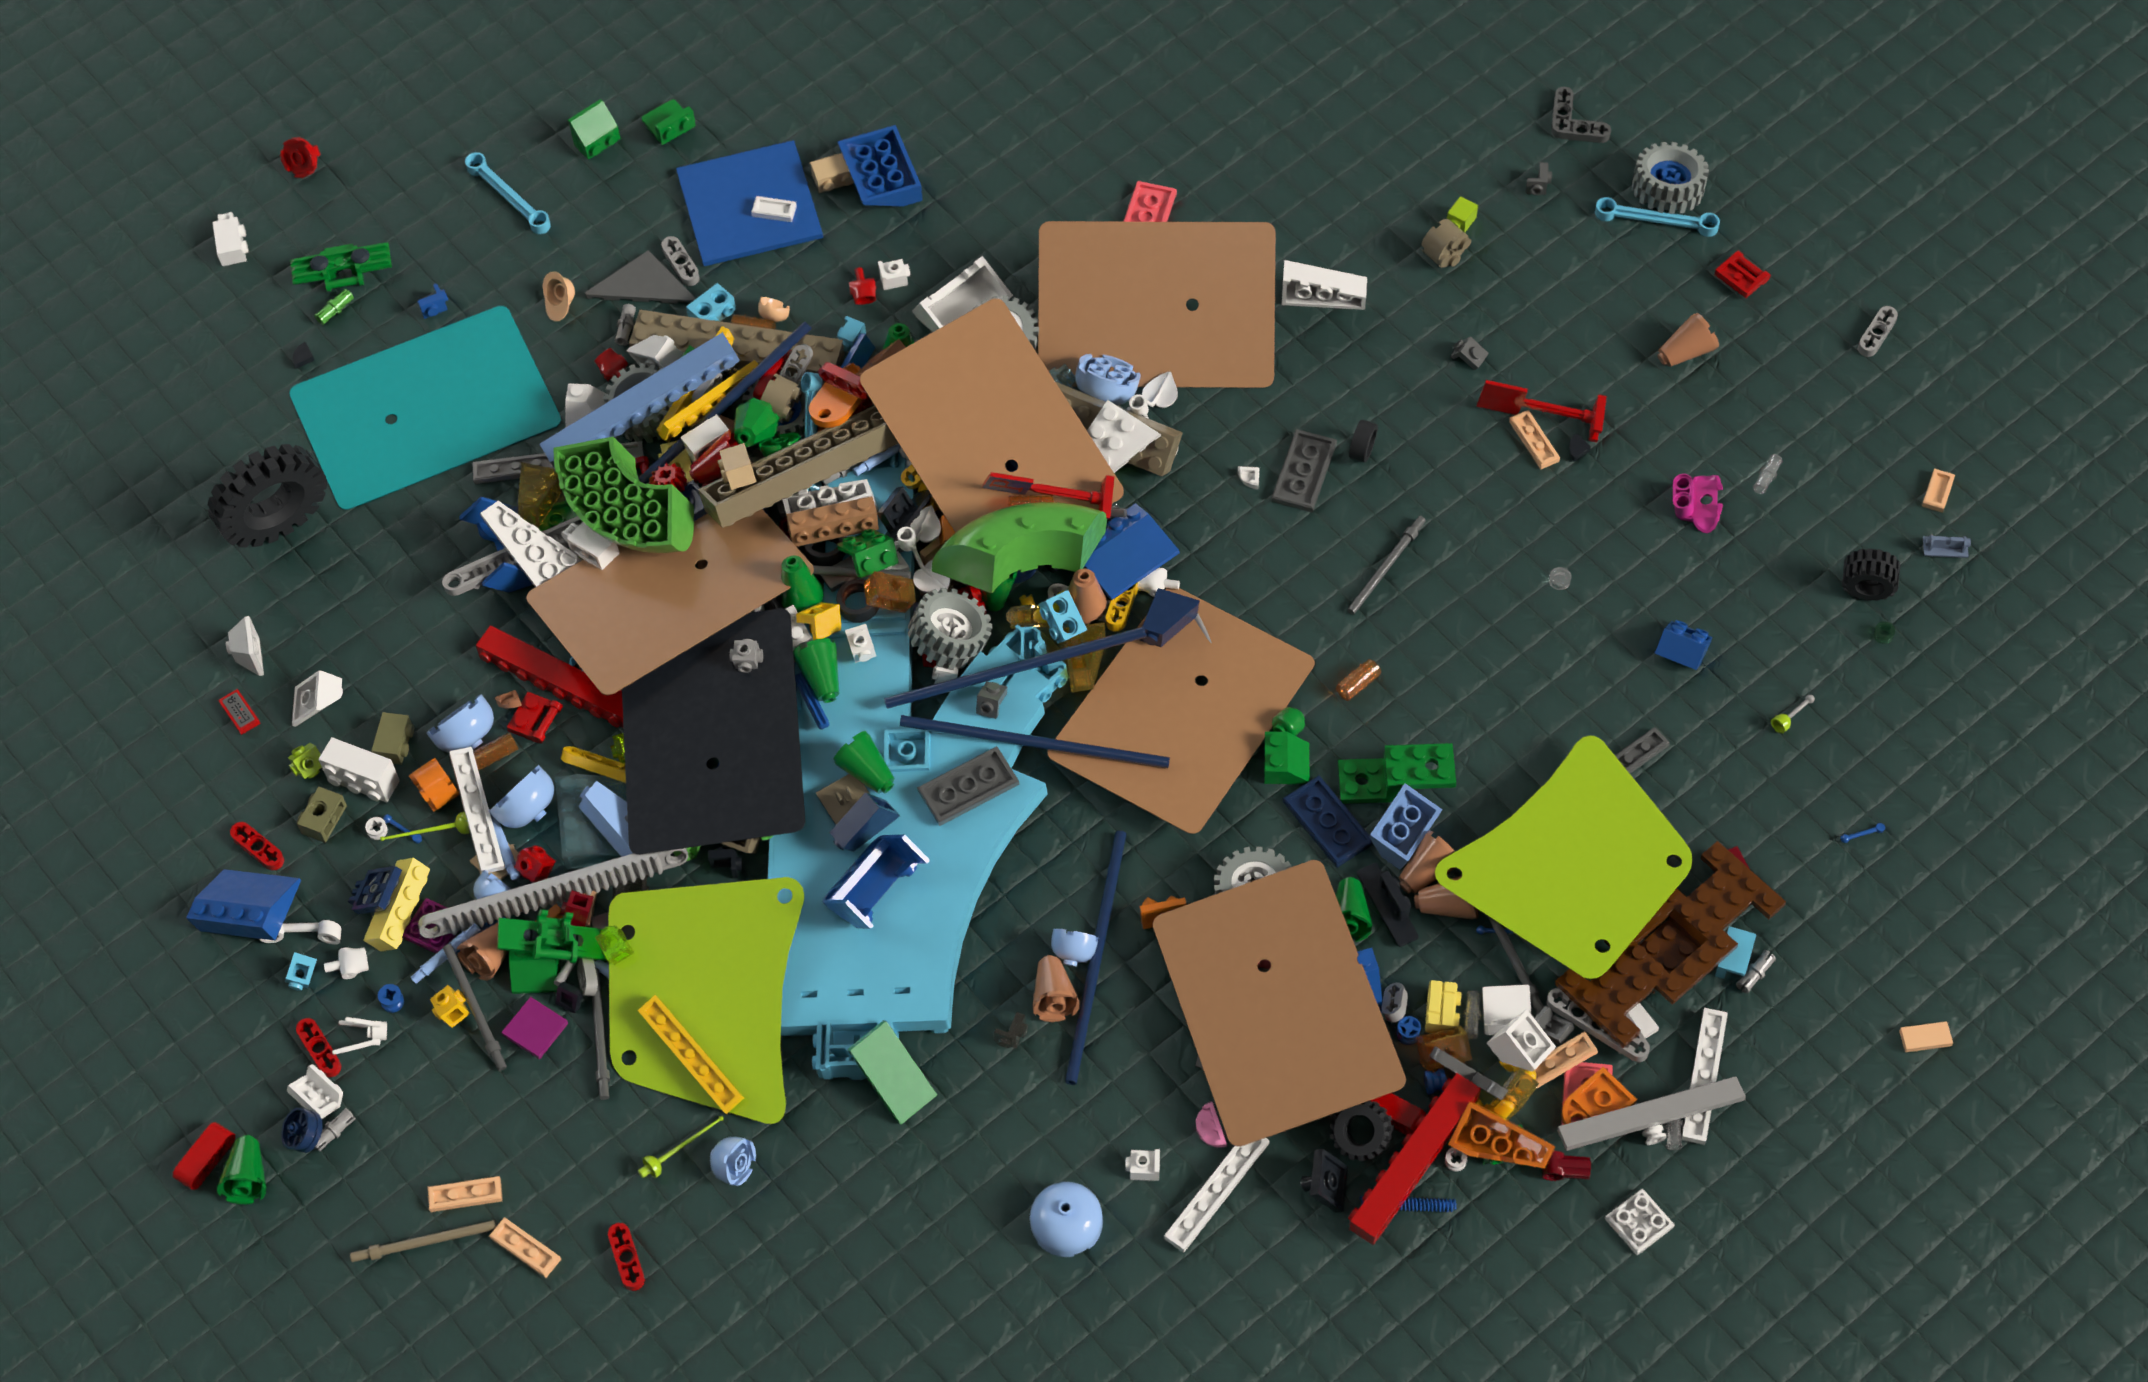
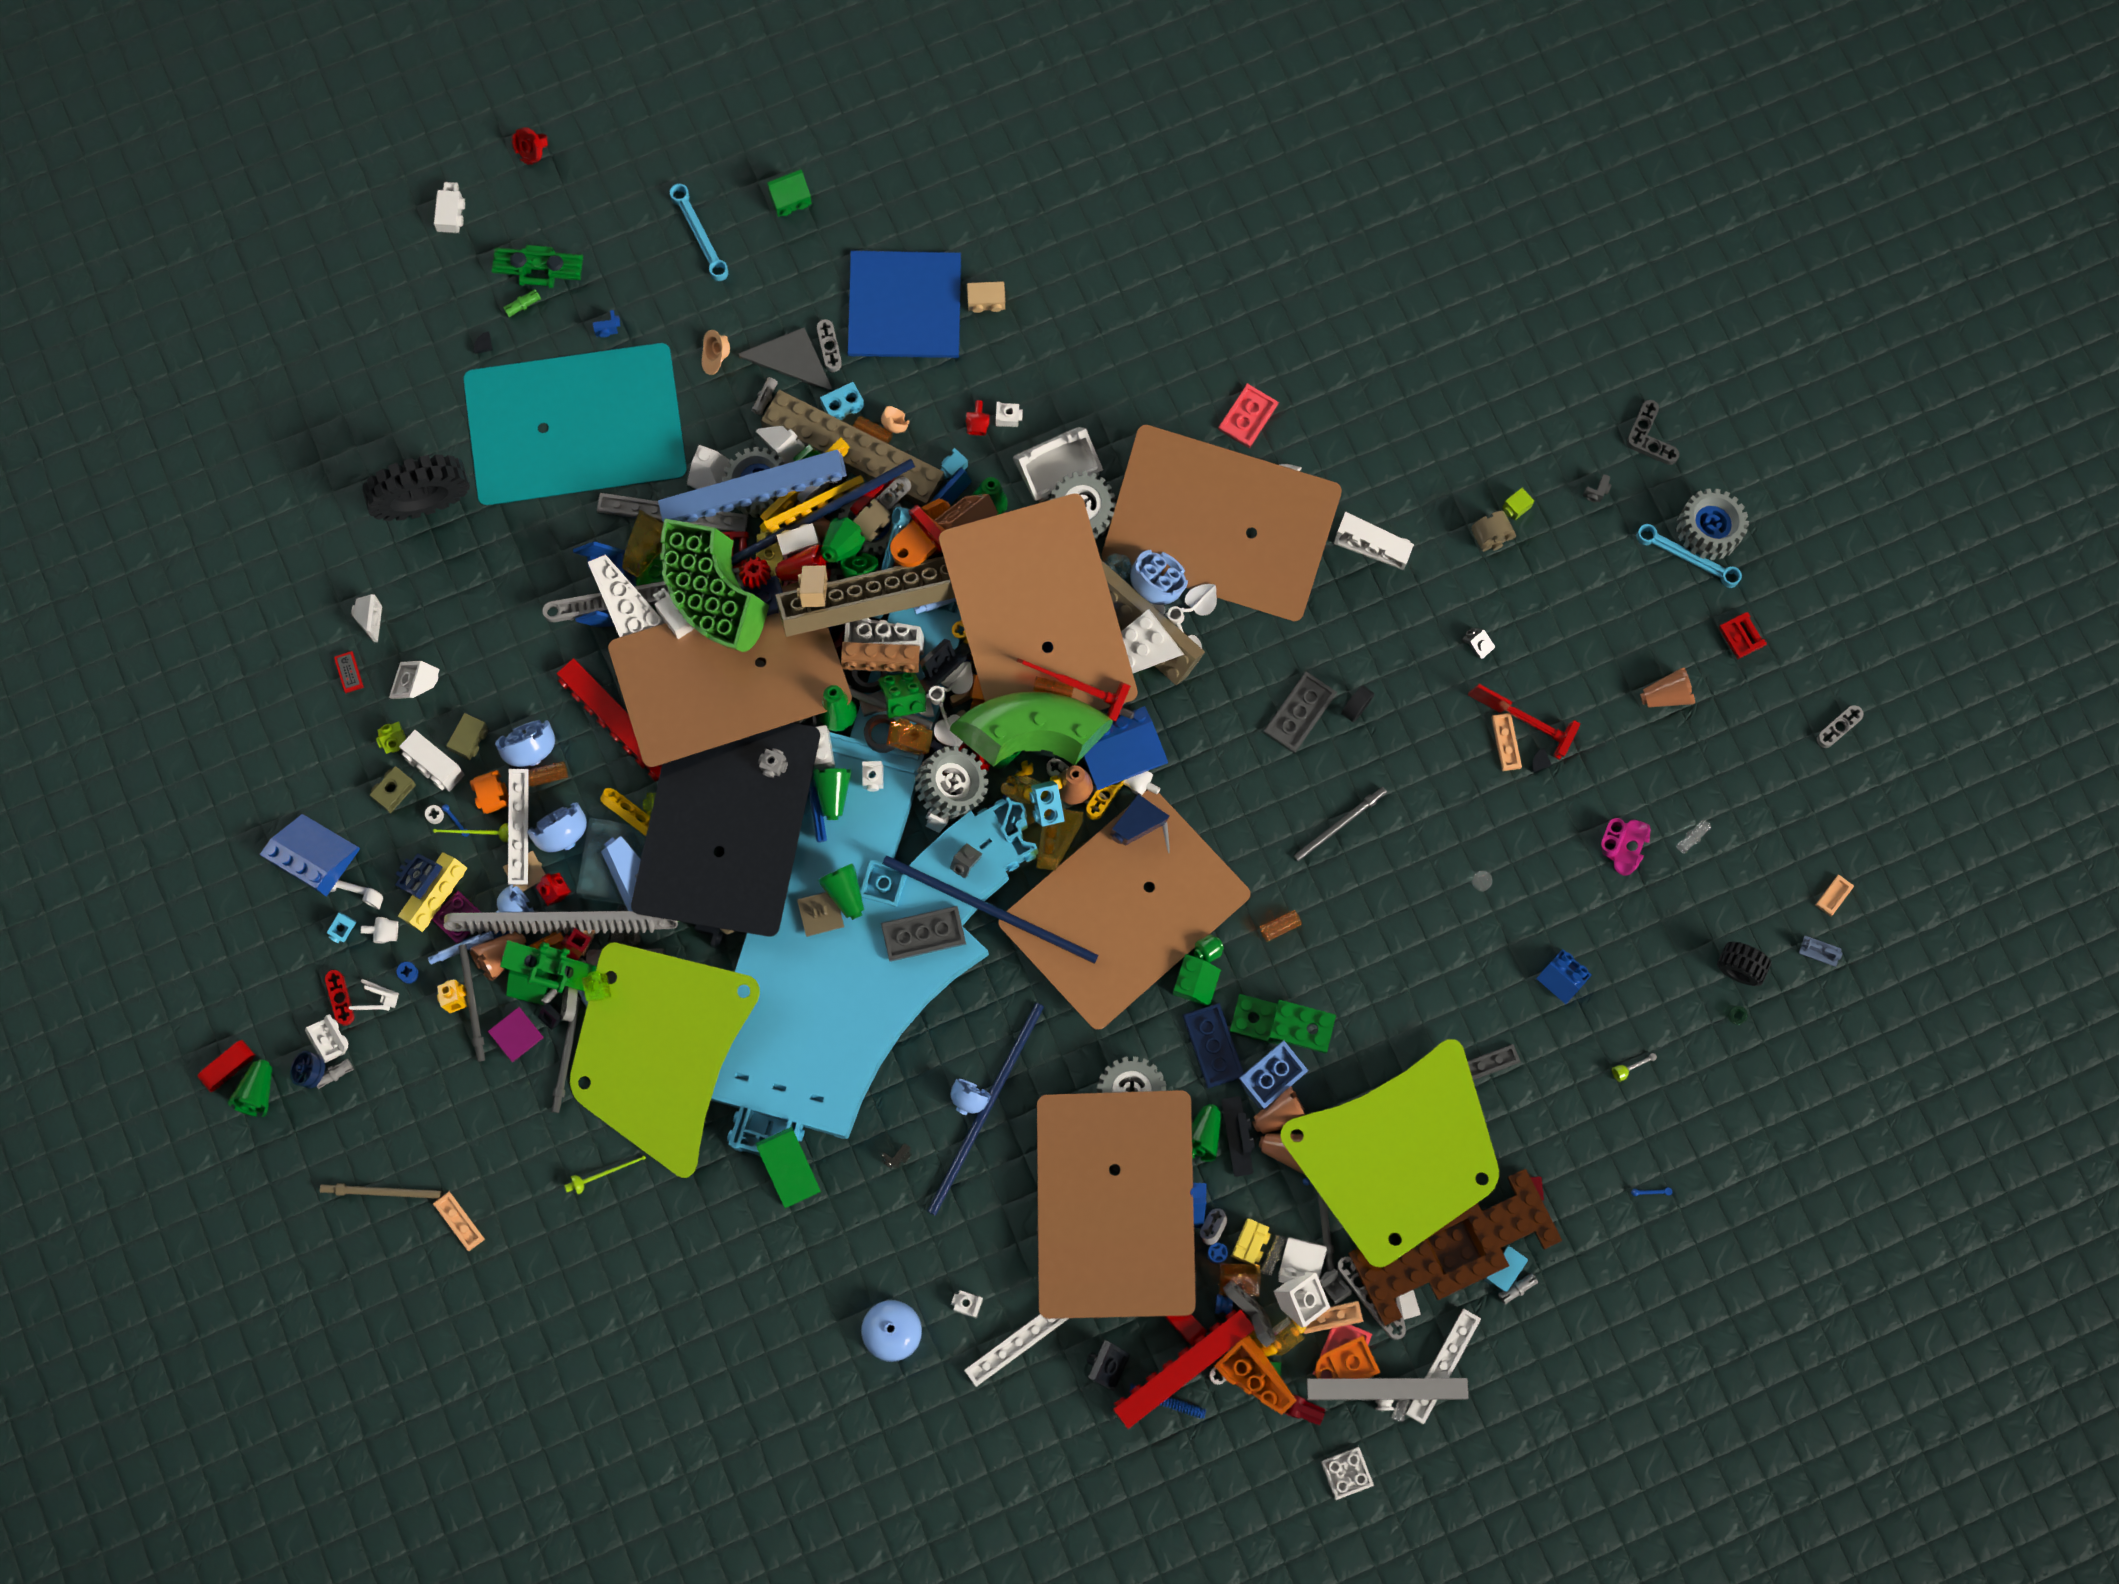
camera: 10 degrees right, 15 degrees up
red beam [230,822,284,871] -> none
light nougat tile [428,1176,502,1212] -> none
light blue piece [489,809,520,880] -> none
nougat tile [495,690,522,708] -> none
red plate [507,692,563,744] -> none
red piece [594,348,628,381] -> none
red beam [608,1223,645,1291] -> none
yellow plate [638,995,744,1114] -> none
green bracket [642,100,696,145] -> none
light blue cylinder [710,1136,756,1186] -> none
white tile [751,196,796,222] -> none
yellow panel [796,602,841,640] -> none
blue windscreen [822,834,930,929] -> none
dark blue slope [829,792,900,852] -> none
blue slope [838,125,922,206] -> none
dark blue piece [884,626,1146,709] -> none
nougat cone [1033,955,1079,1022] -> none
orange tile [1140,896,1187,929] -> none
bright pink tile [1196,1101,1227,1148] -> none
white tile [1238,466,1259,489] -> none
black tyre [1330,1101,1394,1161] -> none
light nougat tile [1899,1021,1953,1053] -> none

